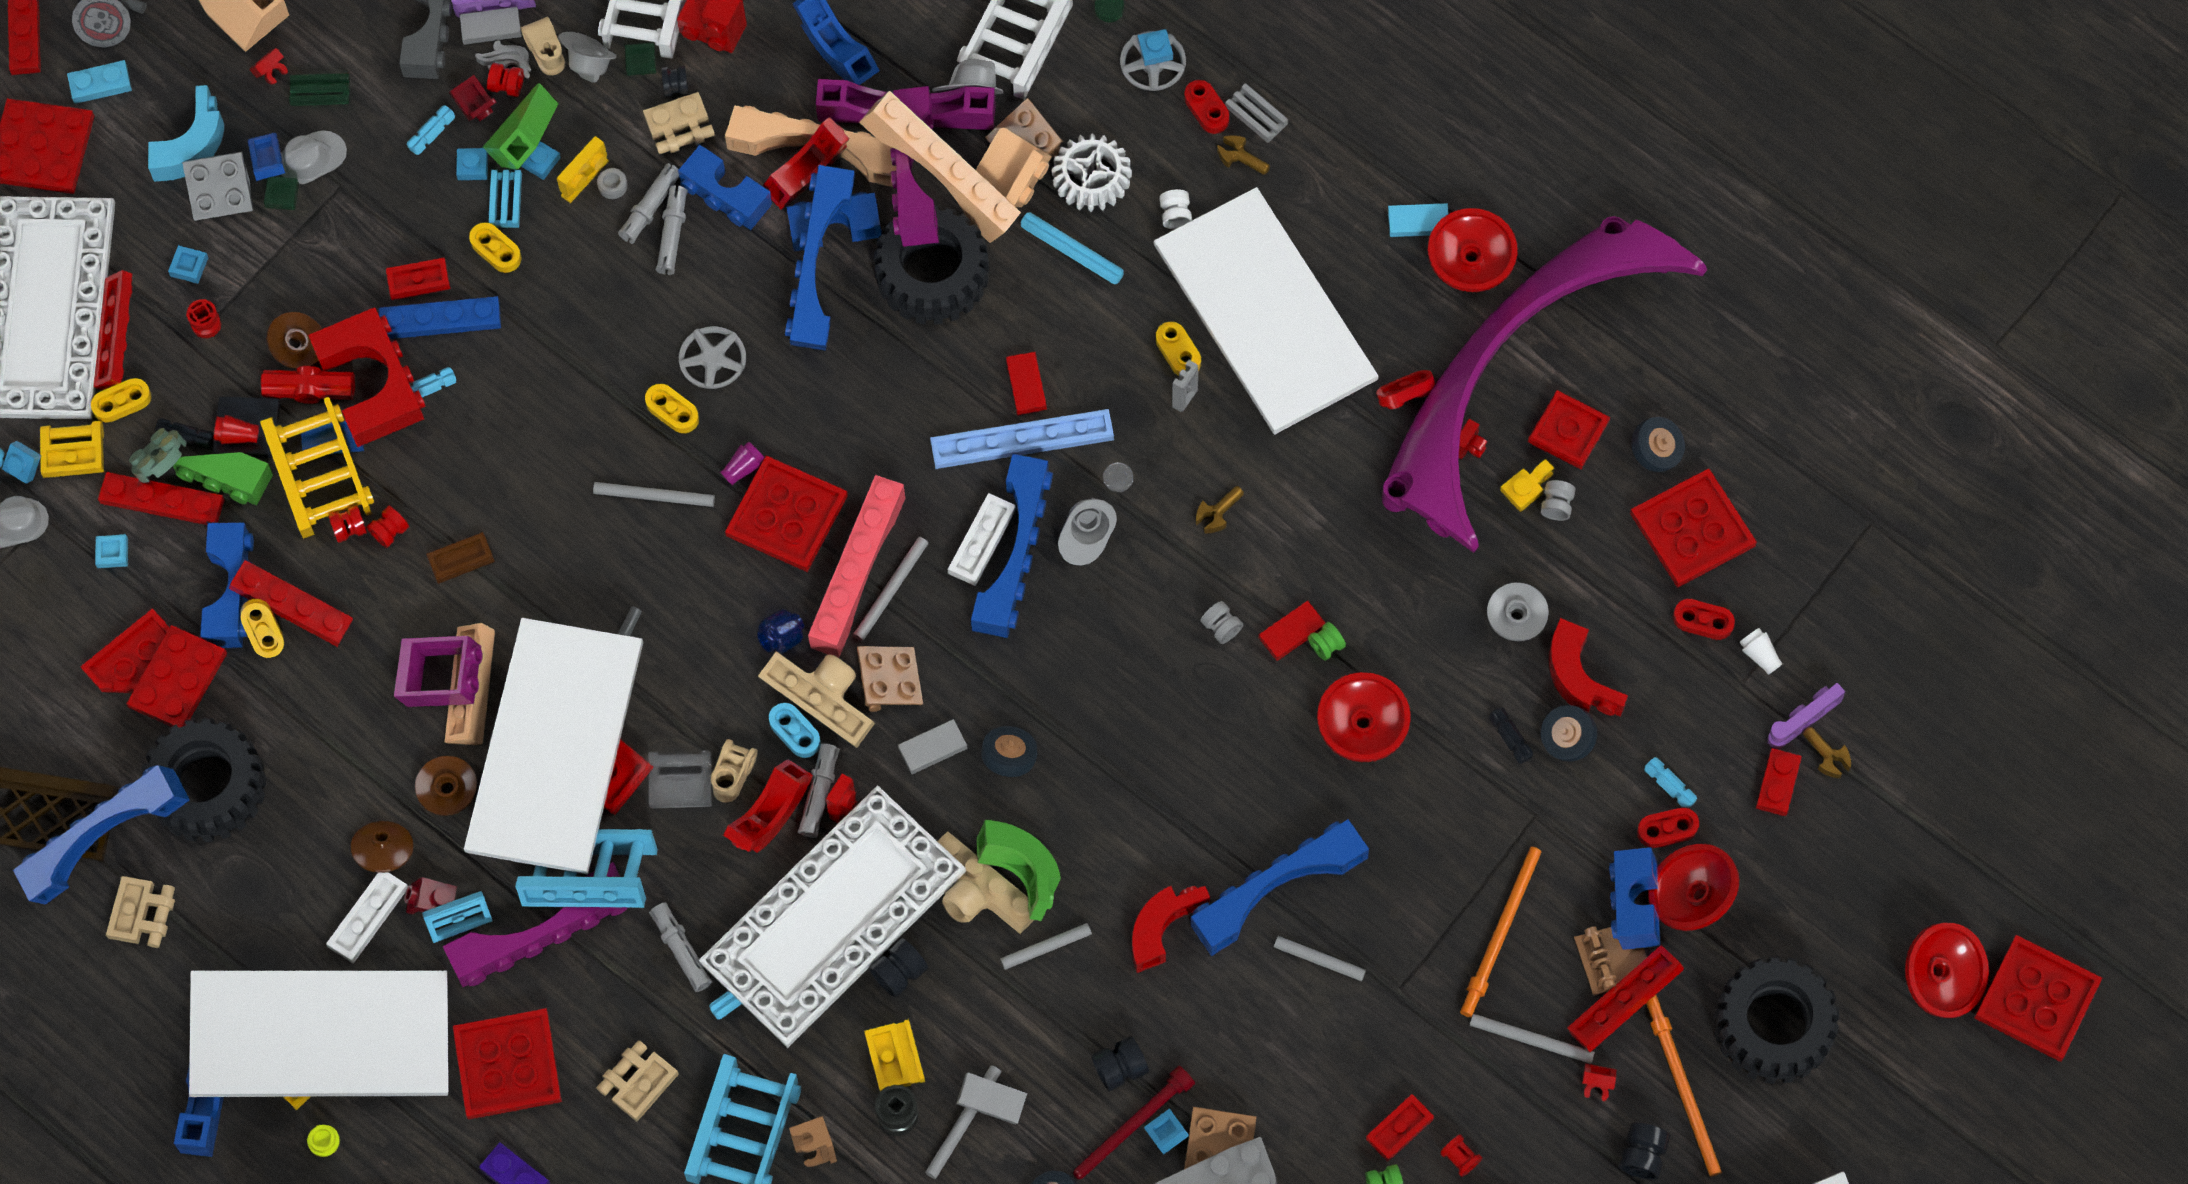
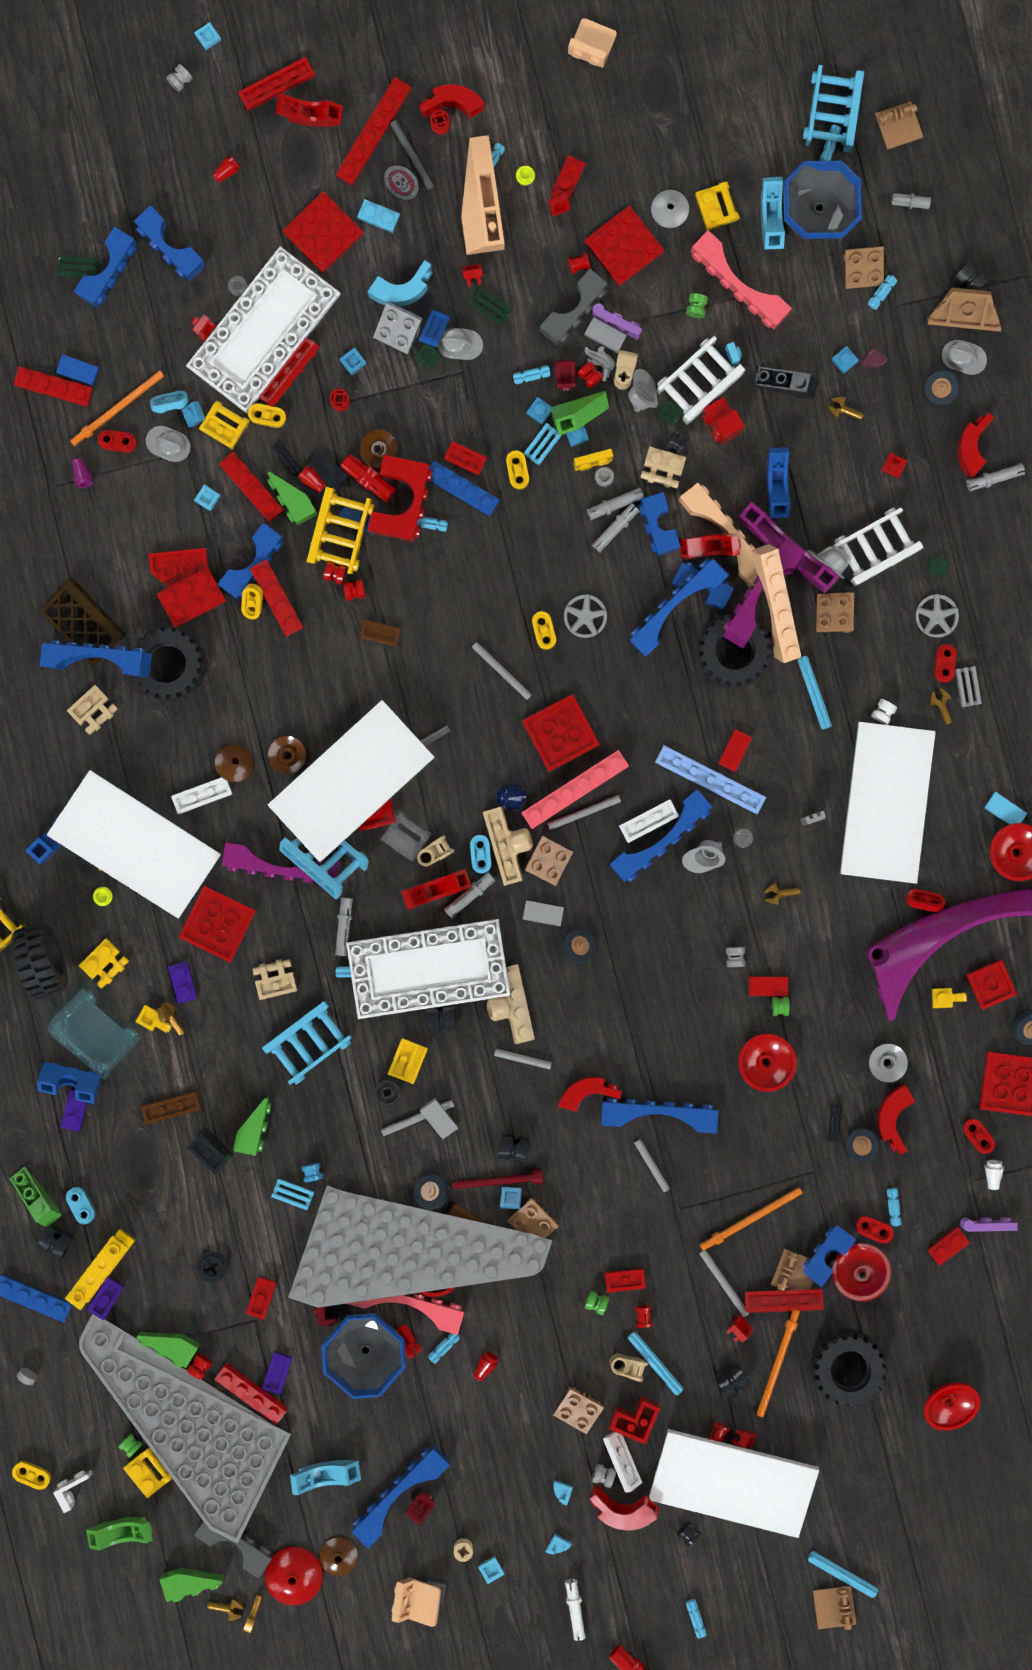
camera: 30 degrees right, 20 degrees up
sand green plate [129,428,186,483] -> none
magenta window [394,636,483,707] -> none
dark red bracket [404,877,457,914] -> none
medium azure tile [422,891,493,943] -> none
light nougat slope [445,623,495,745] -> none
magenta cone [720,441,764,485] -> none
medium nougat hinge [789,1116,837,1167] -> none
red plate [826,773,858,823] -> none
light nougat bracket [976,128,1052,207] -> none
bright green arch [976,820,1061,921] -> none
white gear [1052,133,1132,212] -> none
dark azure plate [1138,29,1173,66] -> none
yellow plate [1156,322,1201,376] -> none
red tile [1459,419,1488,460] -> none
light grey wheel [1540,480,1576,521] -> none
pearl gold bar [1803,727,1851,779] -> none
red plate [1975,935,2102,1062] -> none

